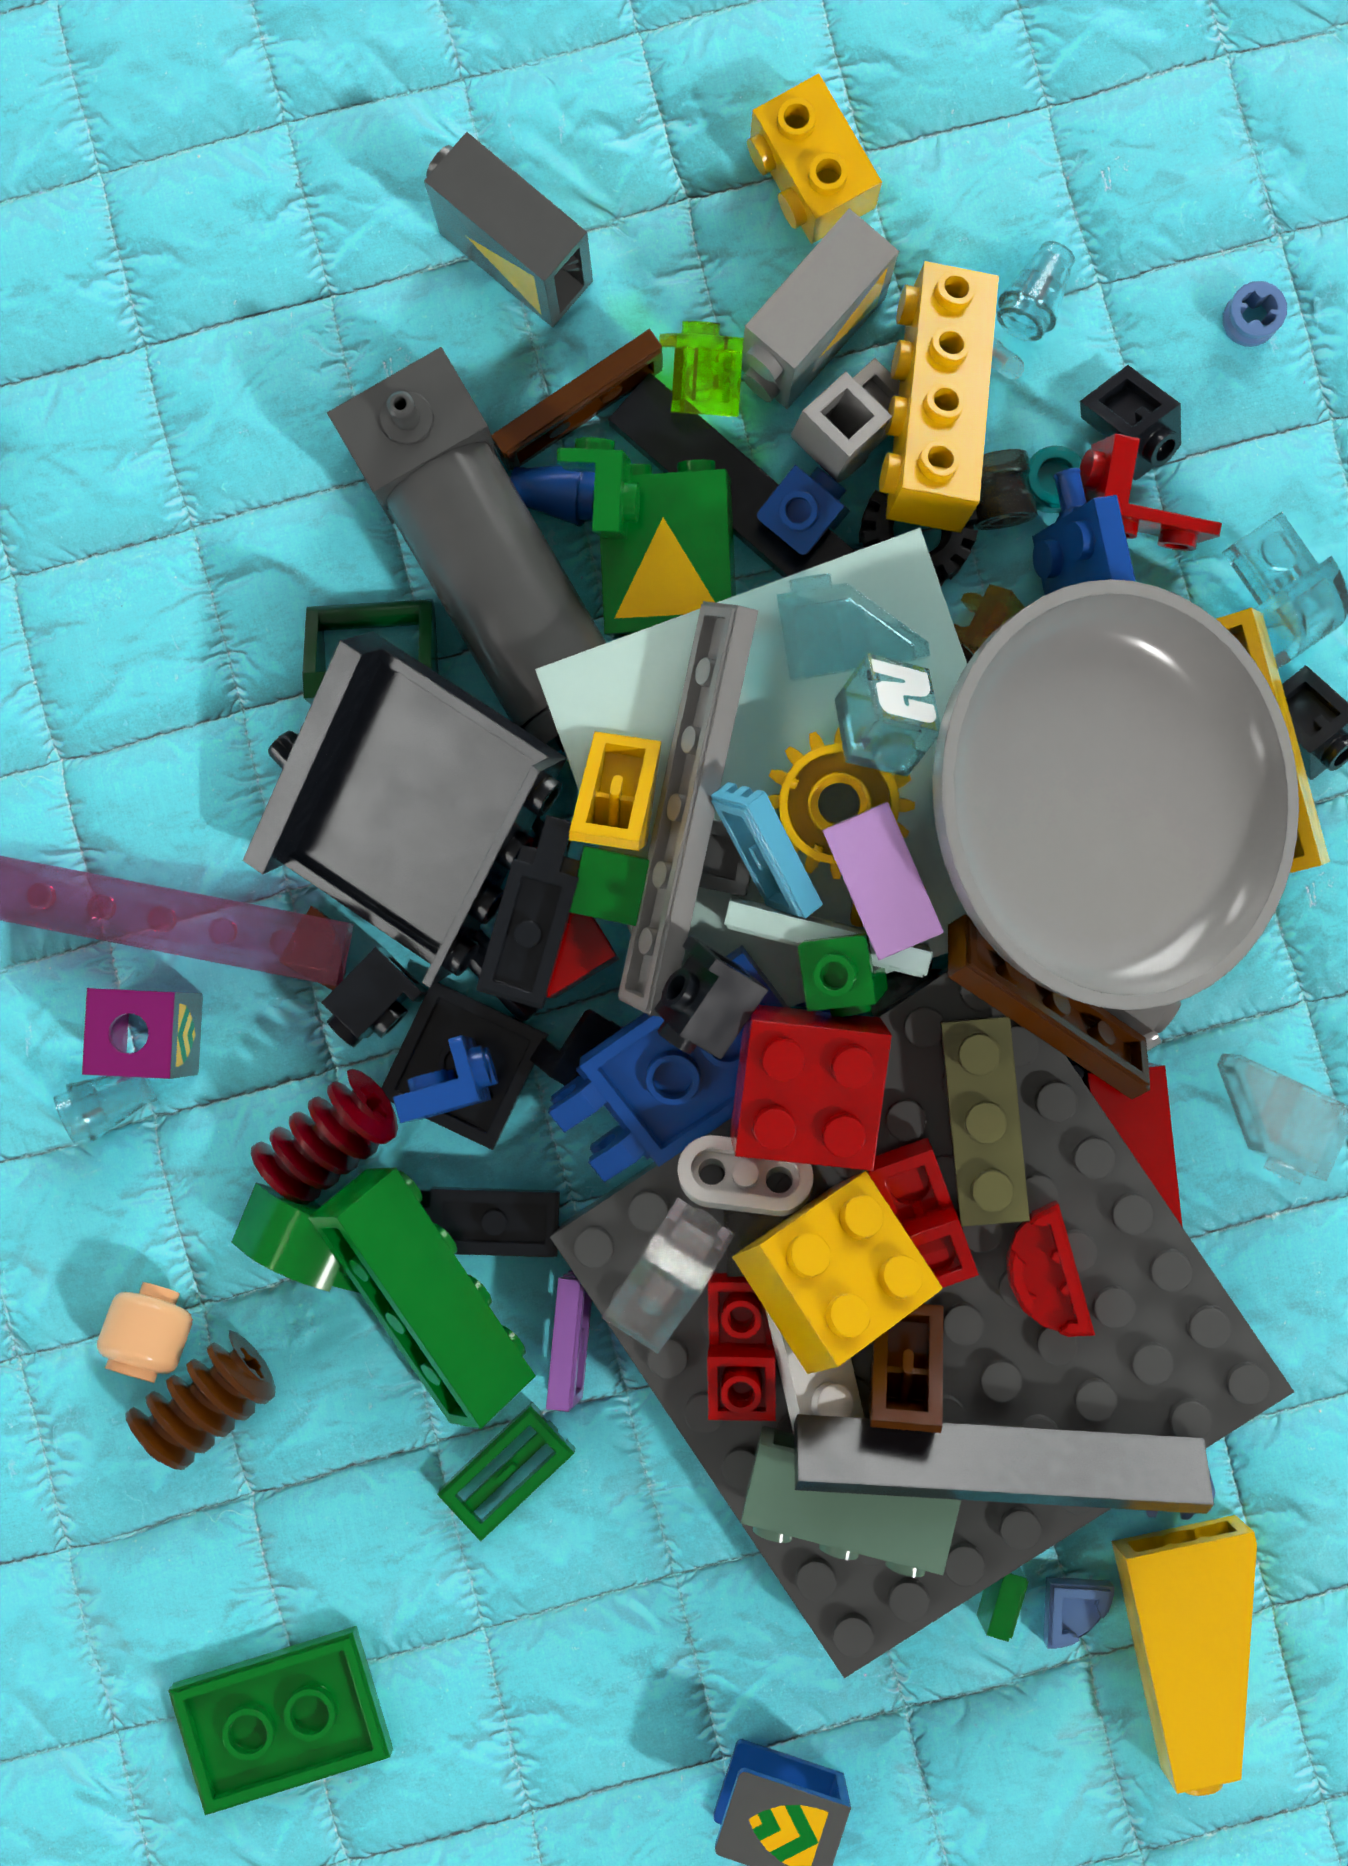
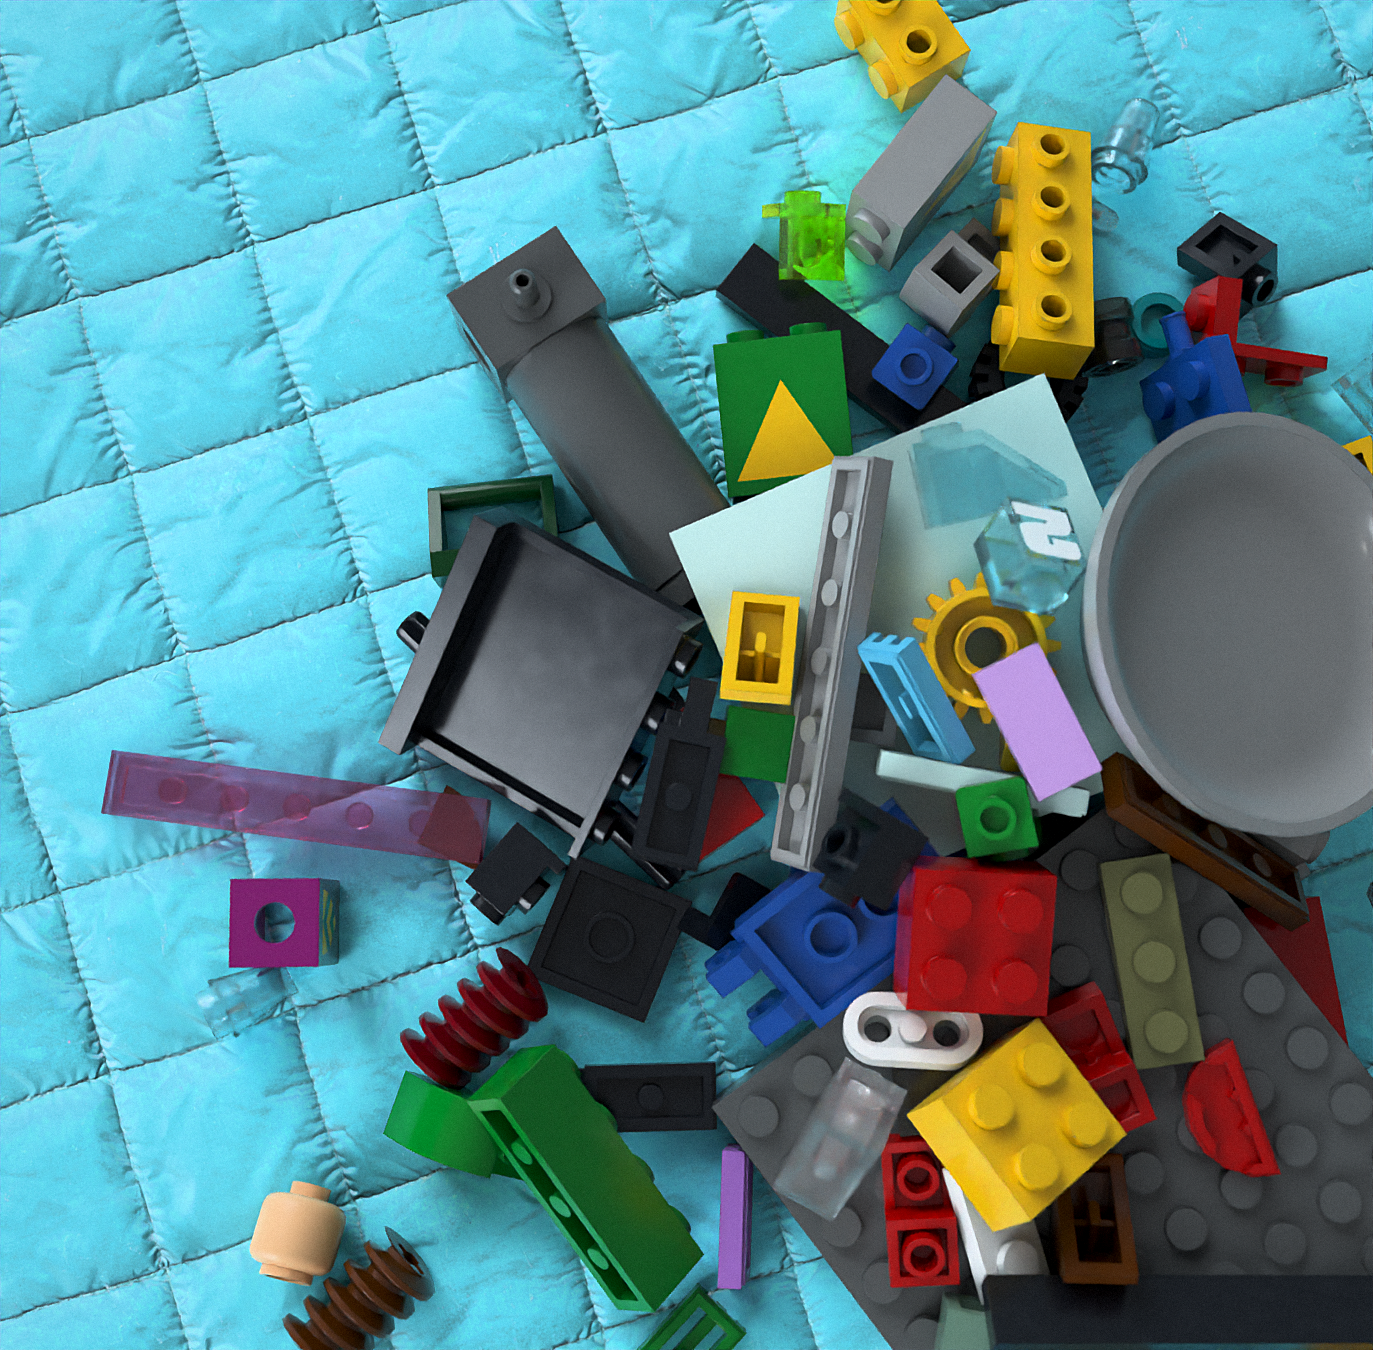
camera: 10 degrees left, 5 degrees down
blue bracket [393,1035,498,1123] -> none
dark grey brick [424,132,593,327] -> none
reddish brown tile [491,328,663,471] -> none
blue cone [510,465,595,527] -> none
green bracket [557,437,640,539] -> none
clear orange tile [954,584,1025,654] -> none
medium blue bush [1223,281,1287,347] -> none

